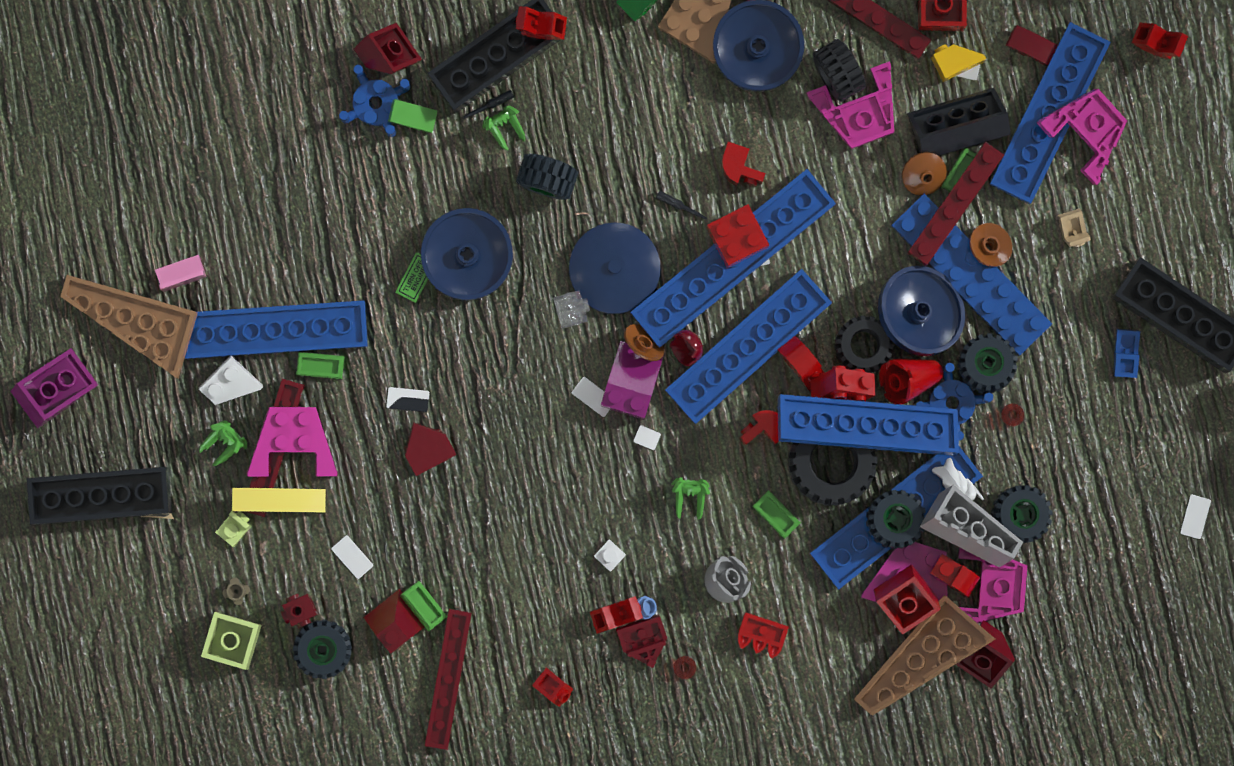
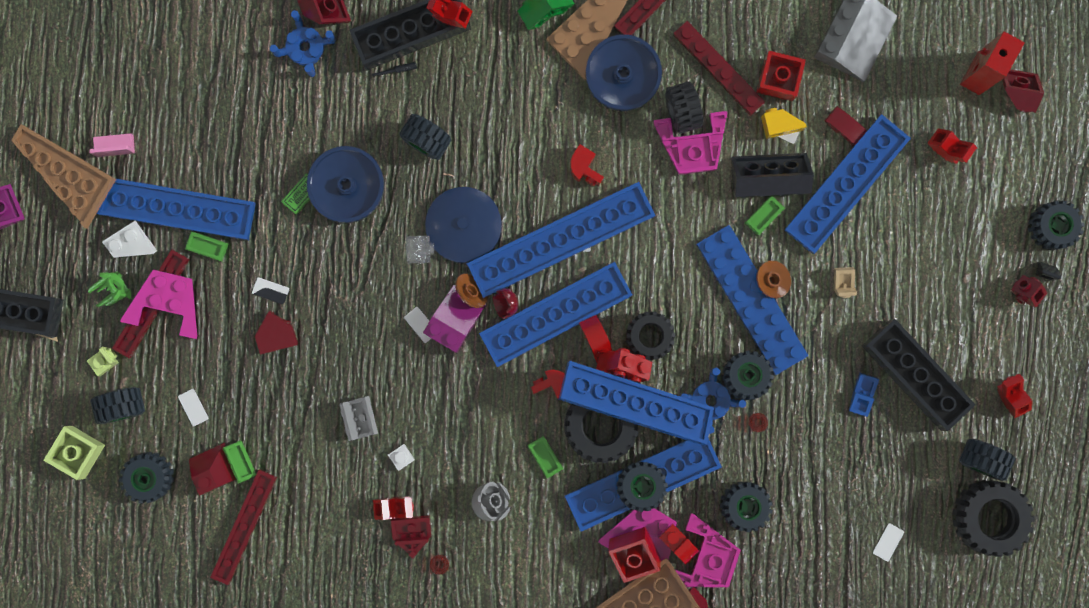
camera: 20 degrees right, 0 degrees up
dark tan plate [223,578,250,605] -> none
light yellow slope [232,488,326,512] -> none
dark red brick [281,594,319,628] -> none
bright green tile [388,99,437,133] -> none
bright green piece [483,106,525,150] -> none
red bracket [532,668,573,707] -> none
white sticker [634,425,661,450] -> none
medium blue plate [637,596,657,619] -> none
black piece [656,191,707,219] -> none
bright green piece [672,477,710,520] -> none
red brick [706,204,769,268] -> none
red plate [738,612,789,658] -> none
dark blue dish [878,266,965,356] -> none
red cone [879,359,943,405] -> none
dark orange dish [902,152,947,196] -> none
dark red plate [908,142,1004,266] -> none
light grey wedge [920,485,1023,567] -> none
white hair [932,458,984,500] -> none
dark pink wing [1037,89,1127,185] -> none
none -> black wheel [90,387,145,424]
none -> light grey bracket [340,396,378,441]

